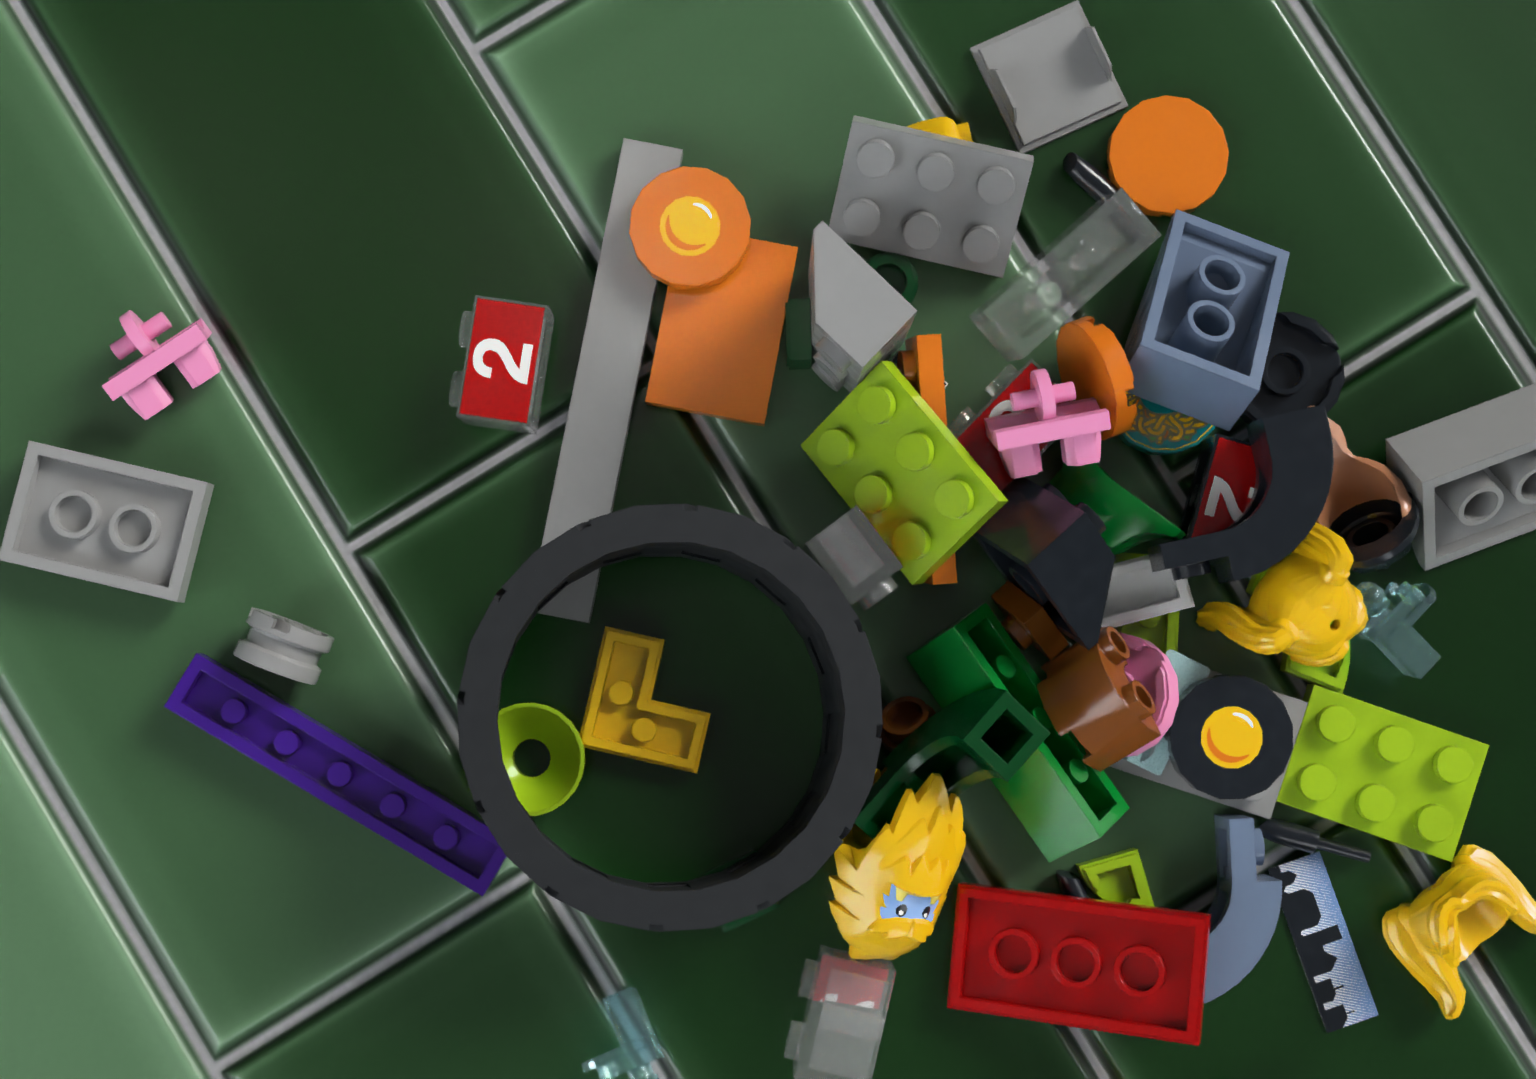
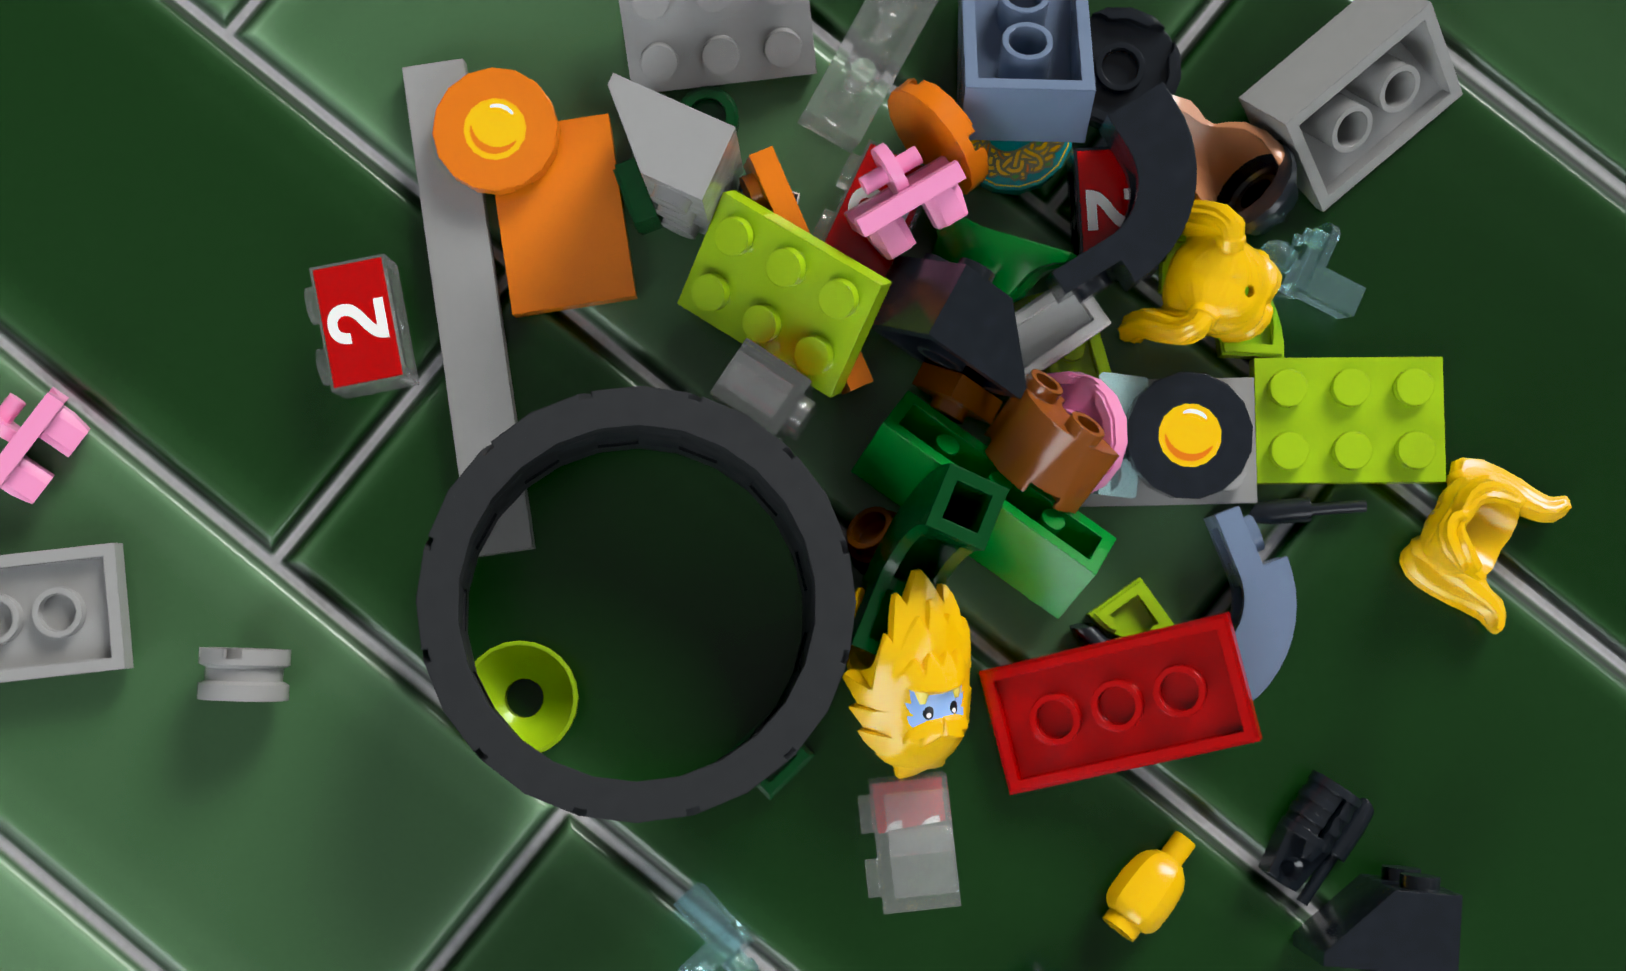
camera: 10 degrees left, 0 degrees up
dark purple plate [164,653,507,896] -> none
yellow tile [580,626,711,774] -> none
sticker [1268,851,1379,1033] -> none

